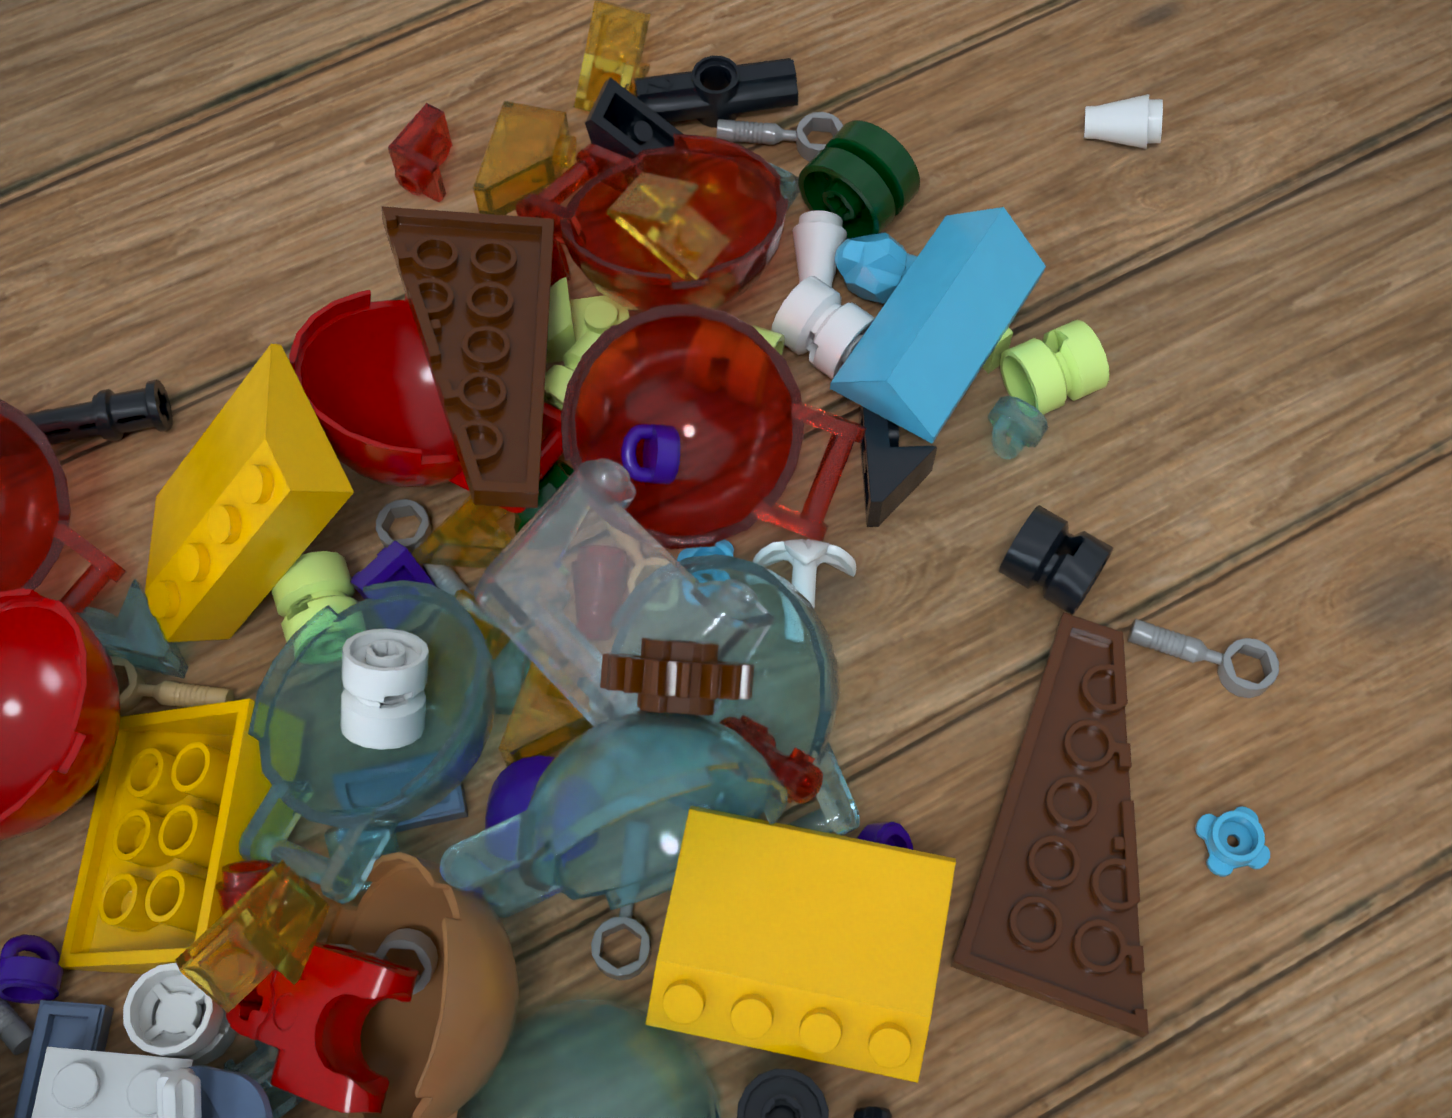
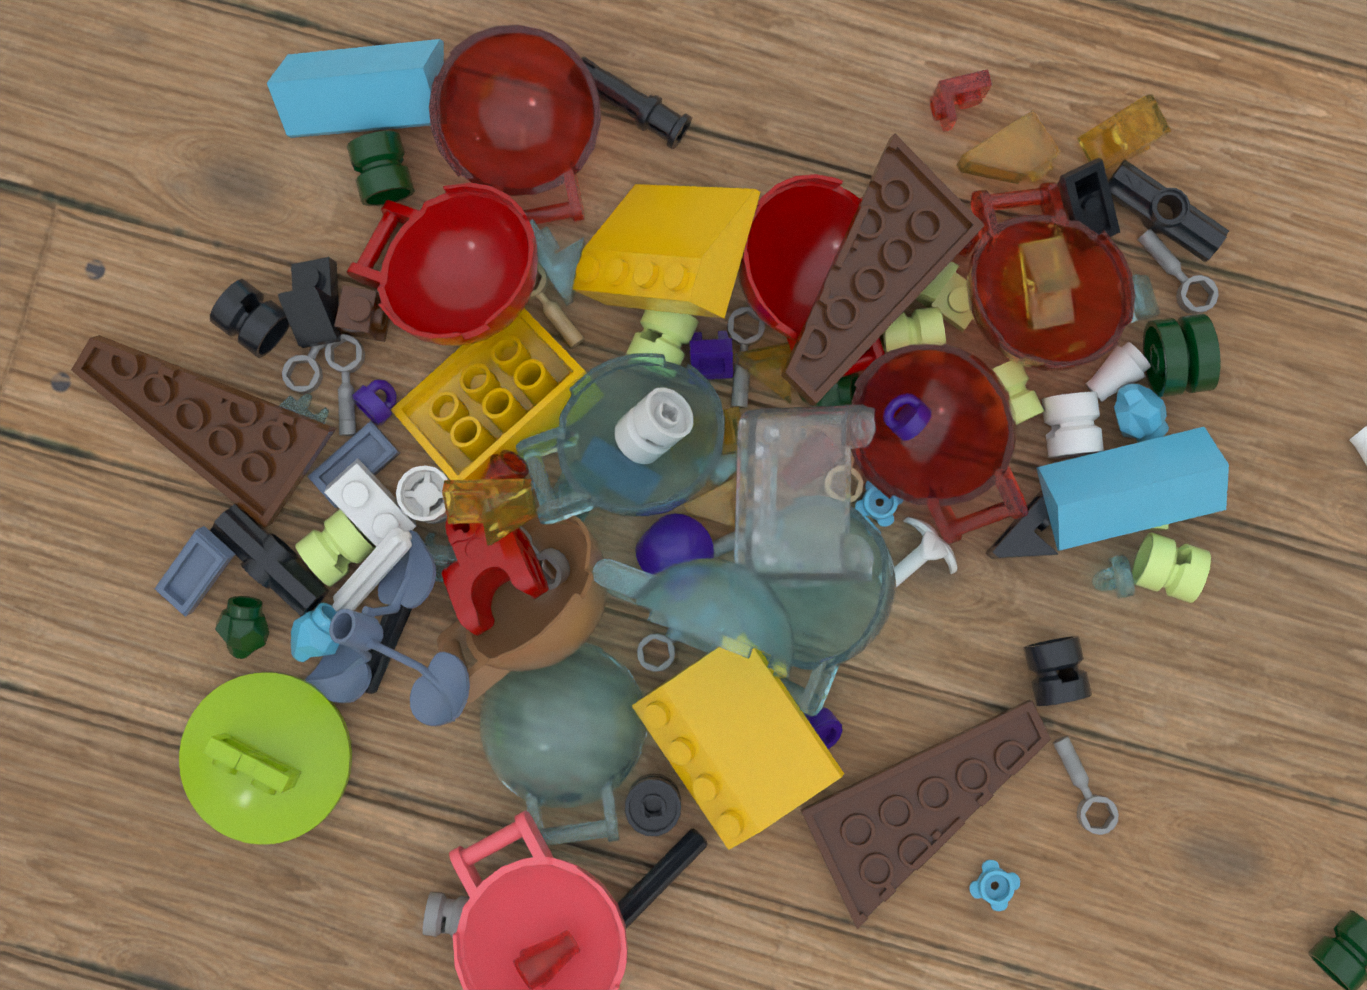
camera: 45 degrees right, 20 degrees up
reddish brown gear [600,638,754,715] -> none
clear red bar [712,715,823,804] -> none

